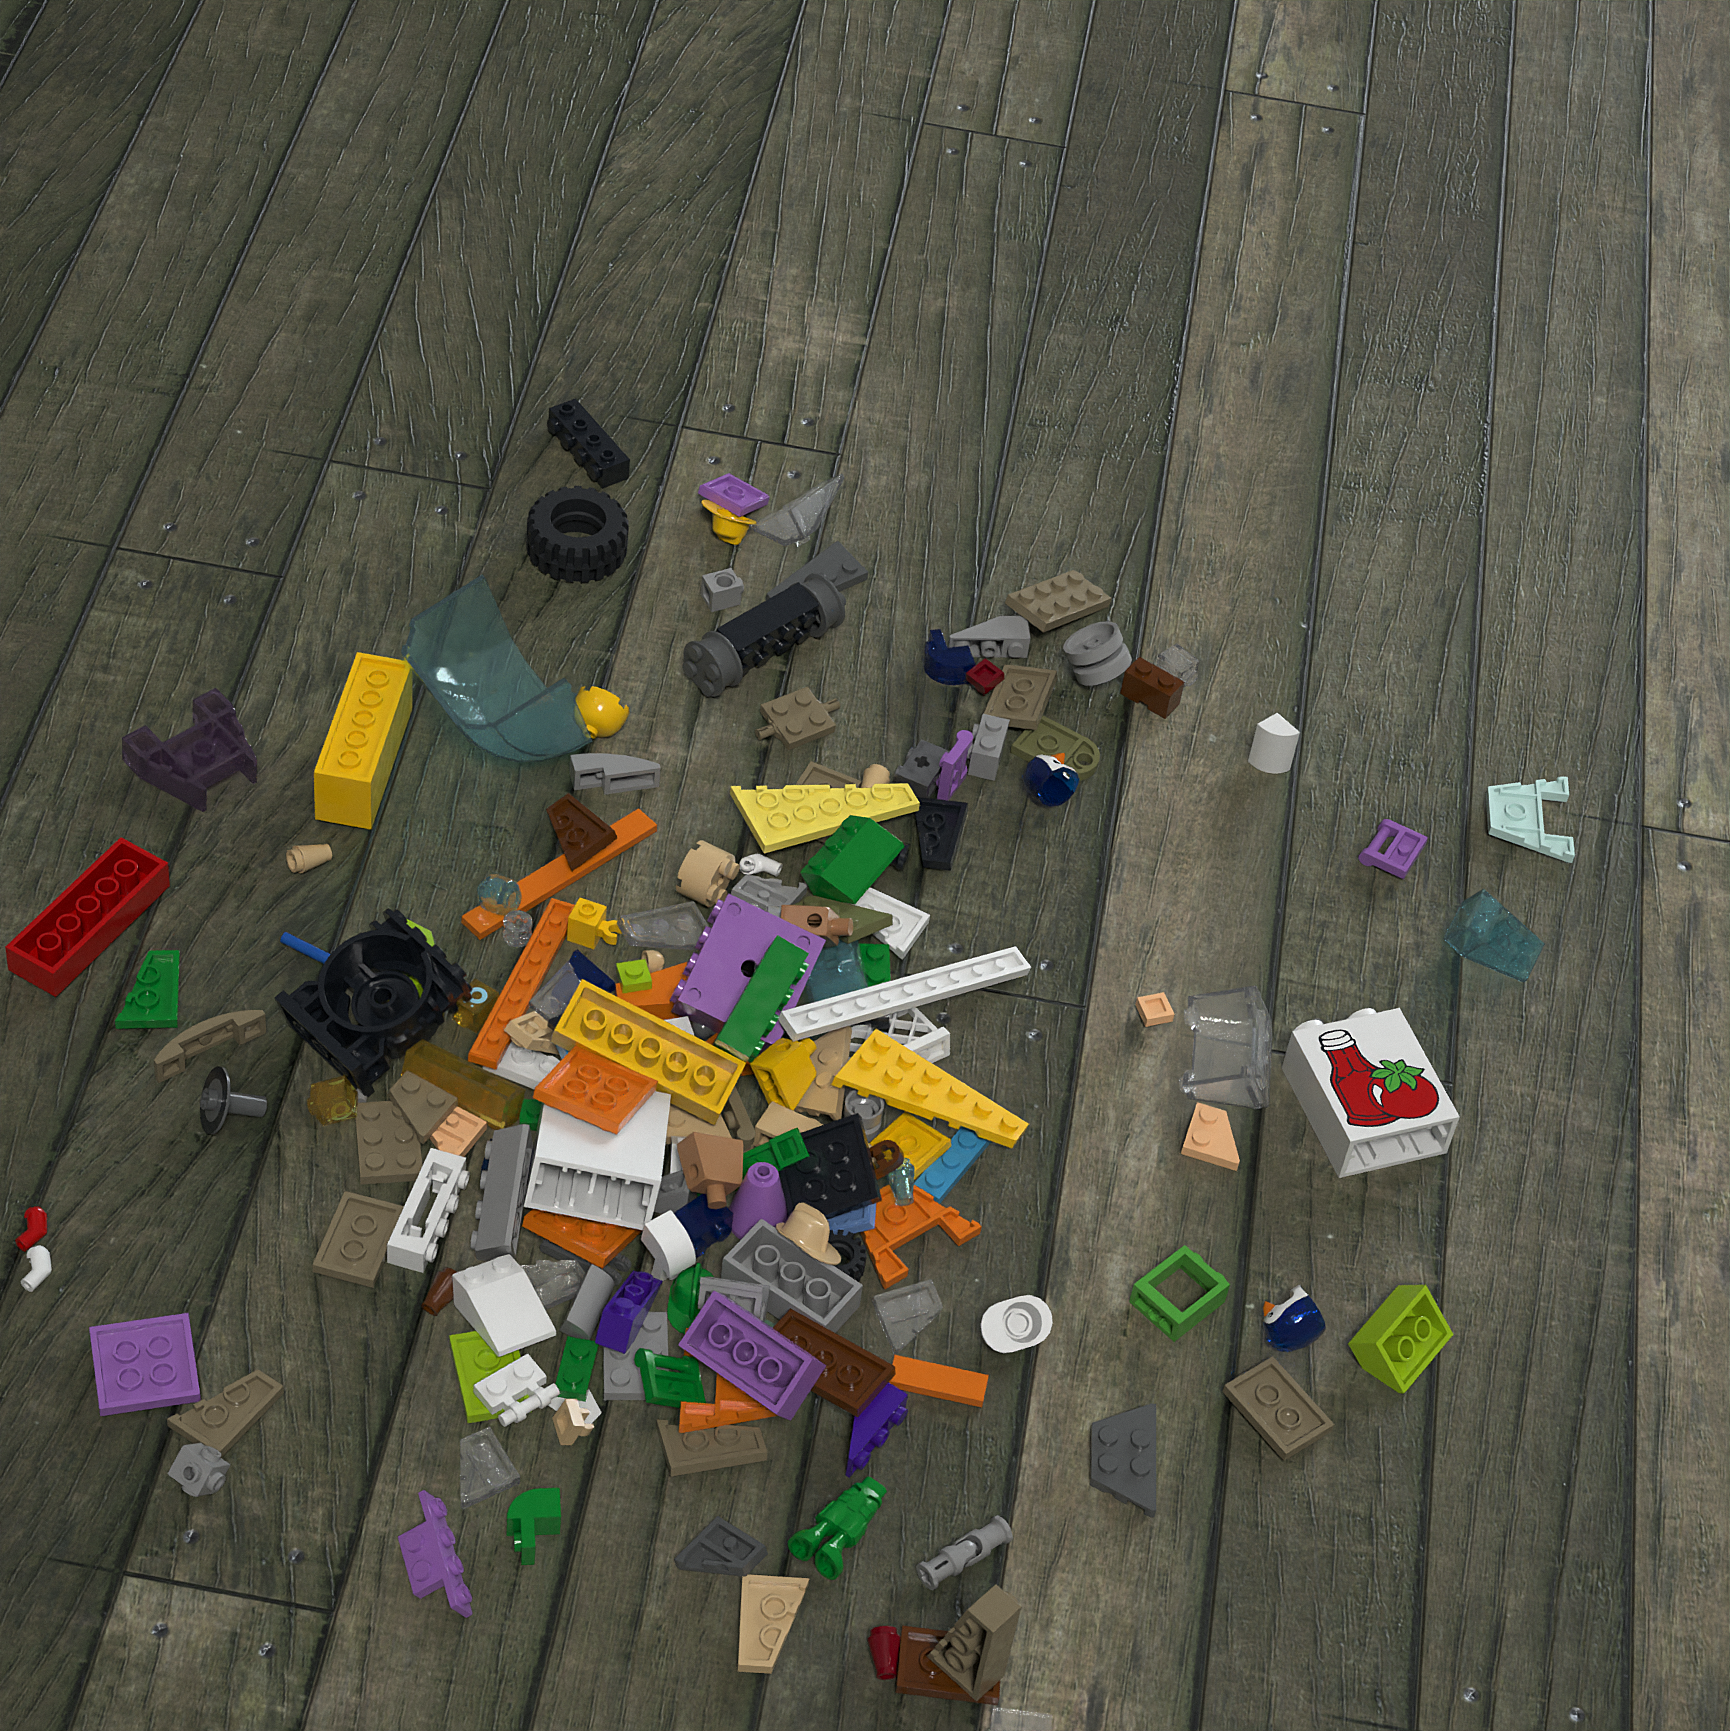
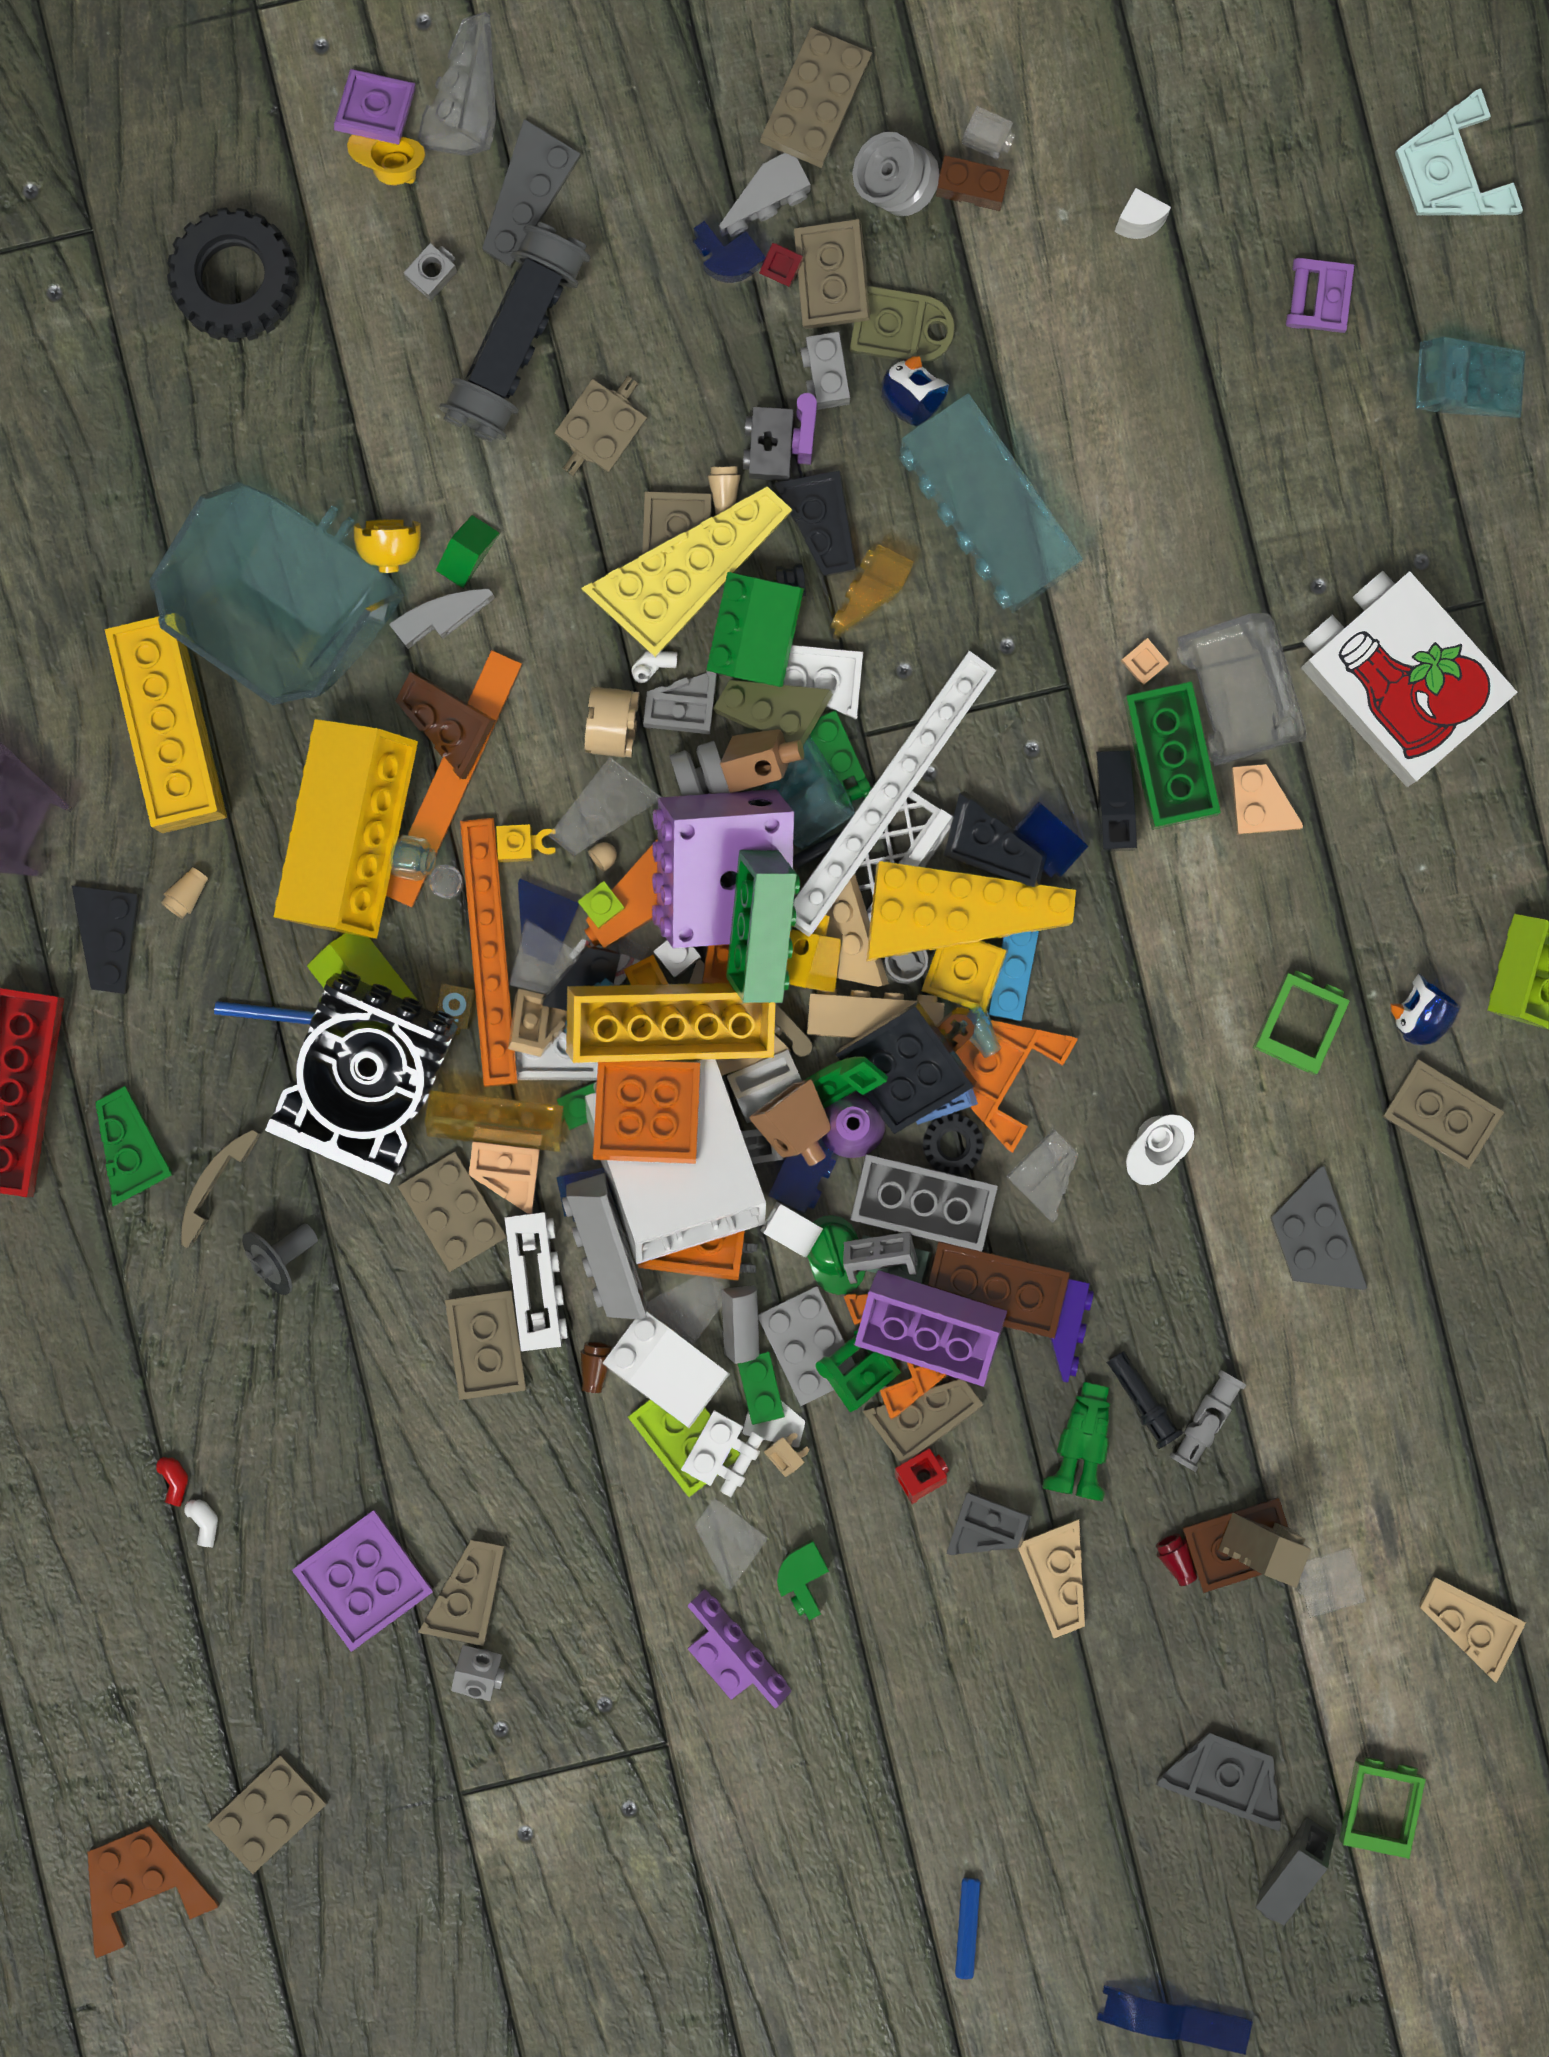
camera: 15 degrees left, 40 degrees up
clear yellow brick [307,1075,358,1126] -> none
dark tan wing [389,1070,458,1144] -> none
black brick [547,398,630,489] -> none
dark purple slope [595,1271,663,1354] -> none
tan piece [776,1203,841,1265] -> none
orange tile [889,1355,989,1408] -> none
none -> black wing [72,886,140,994]
none -> yellow brick [273,719,418,939]
none -> green slope [435,515,500,589]
none -> clear yellow slope [830,544,914,640]
none -> red brick [895,1448,949,1504]
none -> clear light blue brick [899,393,1083,613]
none -> black wing [944,791,1047,887]
none -> clear blue brick [1014,802,1089,878]
none -> black slope [1096,750,1137,852]
none -> black pin [1106,1351,1183,1449]
none -> green brick [1123,682,1221,830]

